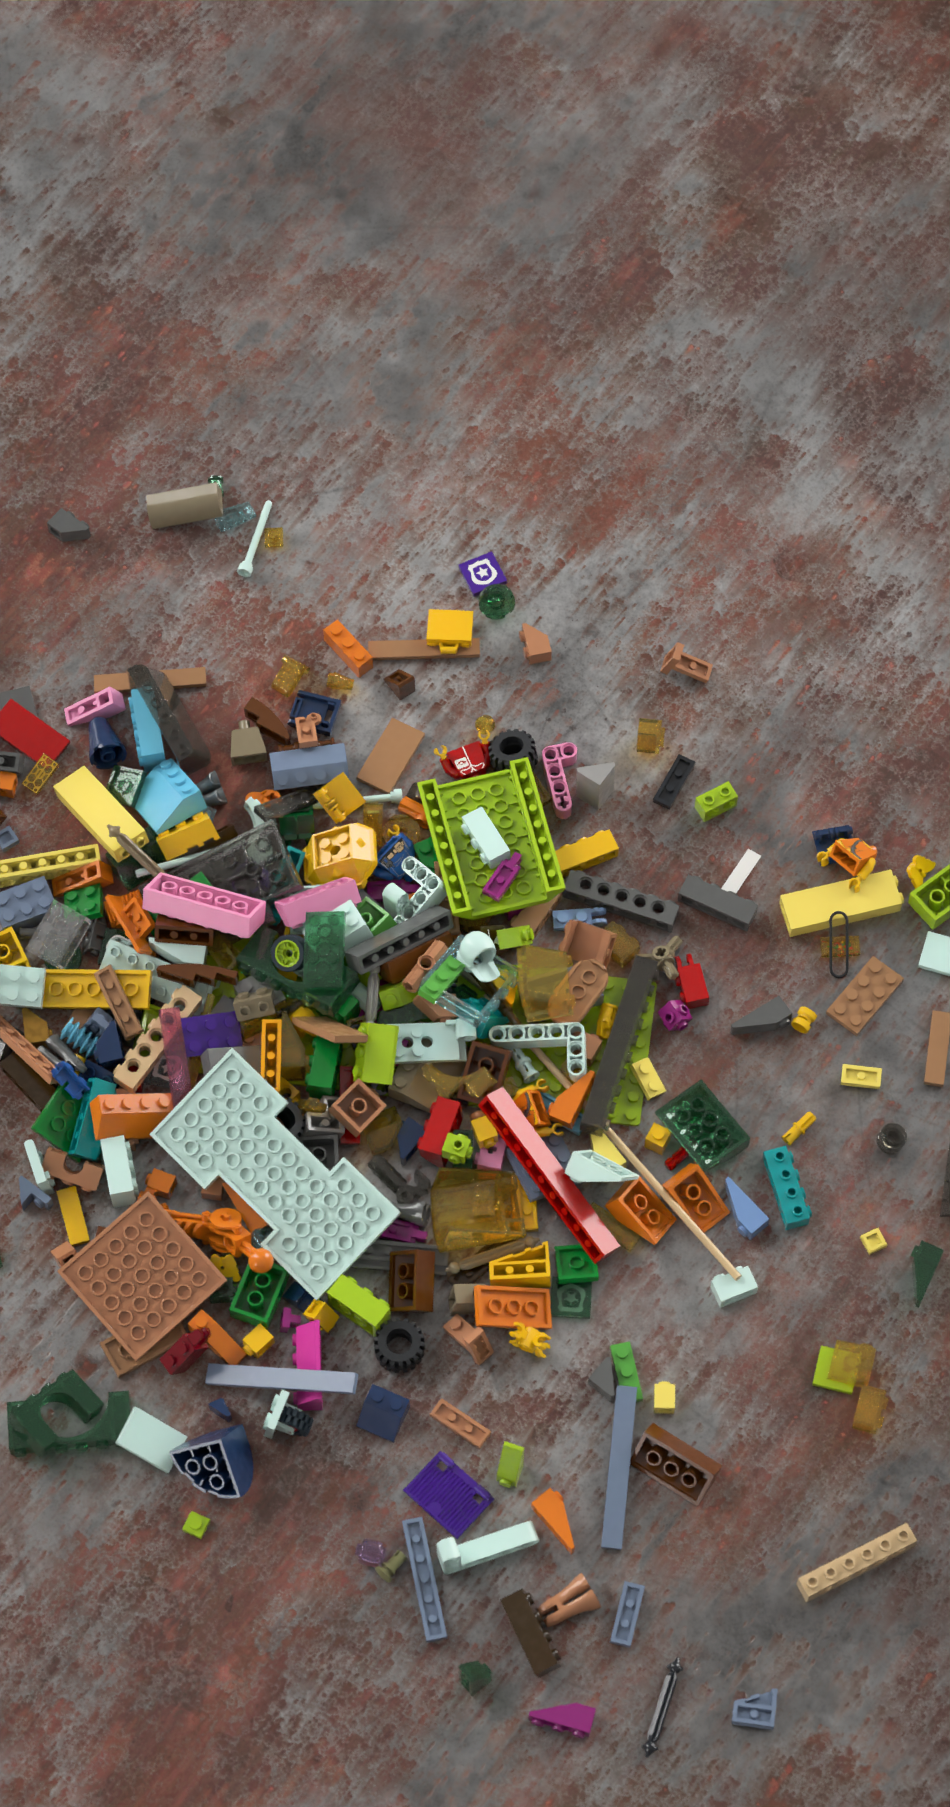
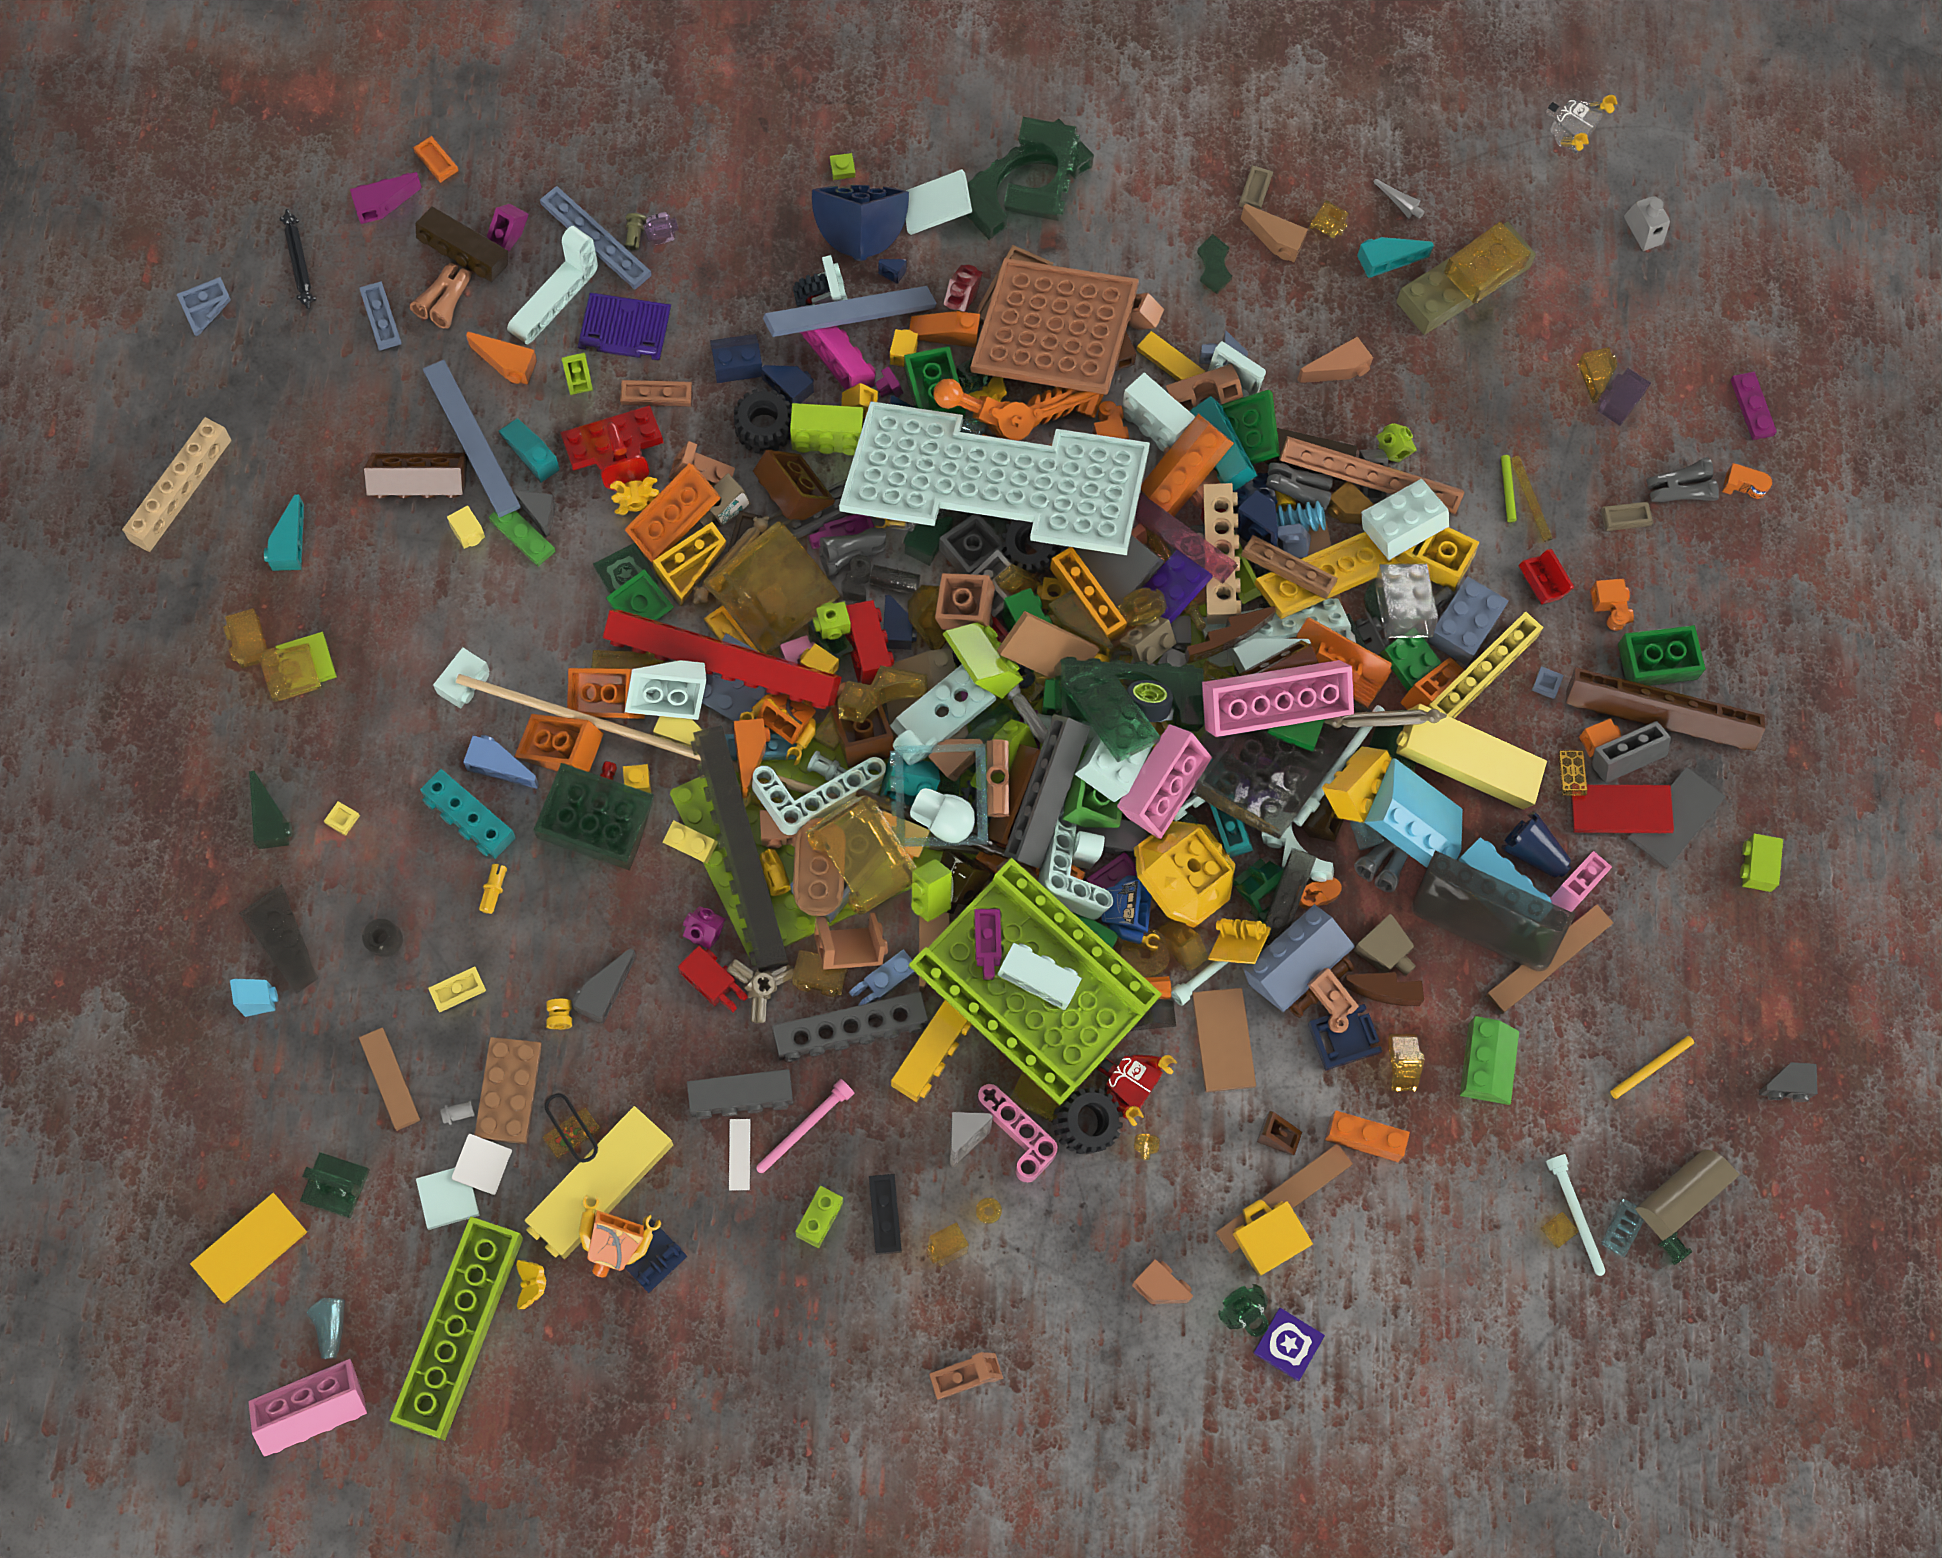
camera: 140 degrees right, 5 degrees up
blue hinge [51,1061,90,1100] -> none
clear green plate [106,765,147,808] -> none
clear yellow cone [326,672,354,690] -> none
bright green plate [418,955,466,1004] -> none
clear green slope [458,1660,492,1697] -> none
none -> teal slope [264,494,304,571]
none -> orange tile [413,136,459,183]
none -> light grey pin [440,1100,474,1125]
none -> white sticker [452,1134,512,1195]
none -> magenta slope [486,204,529,252]
none -> teal slope [499,418,560,483]
none -> red plate [560,405,664,491]
none -> bright pink piece [756,1079,855,1173]
none -> dark blue slope [761,365,814,408]
none -> clear yellow plate [976,1198,1002,1224]
none -> clear yellow tile [1118,588,1167,626]
none -> bright green slope [1460,1016,1519,1105]
none -> yellow bar [1610,1036,1694,1099]

